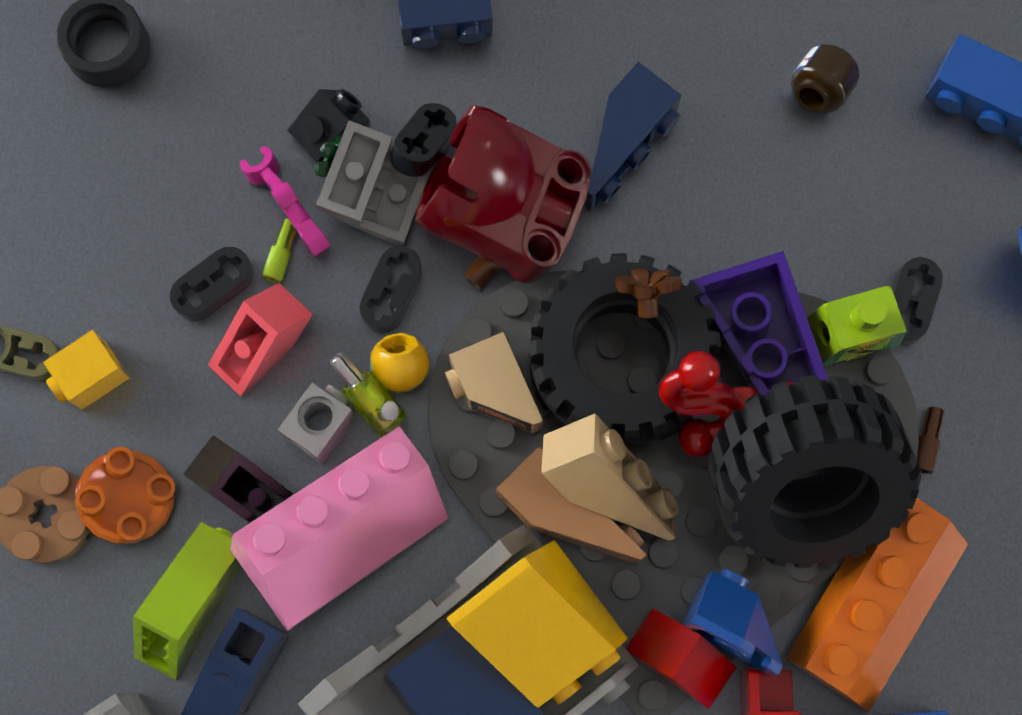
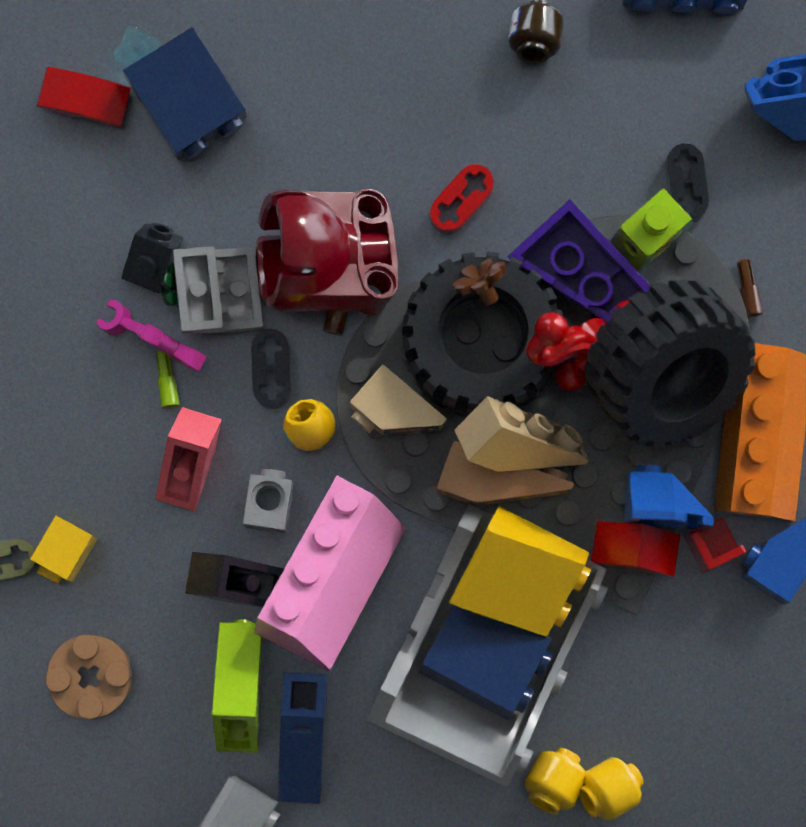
camera: 25 degrees left, 5 degrees up
orange dish [75,447,175,544] -> none
black beam [170,247,254,321] -> none
clear neon green piece [330,352,406,436] -> none
black beam [390,103,457,177] -> none
dark blue slope [586,62,682,211] -> none
none -> red beam [430,164,494,235]

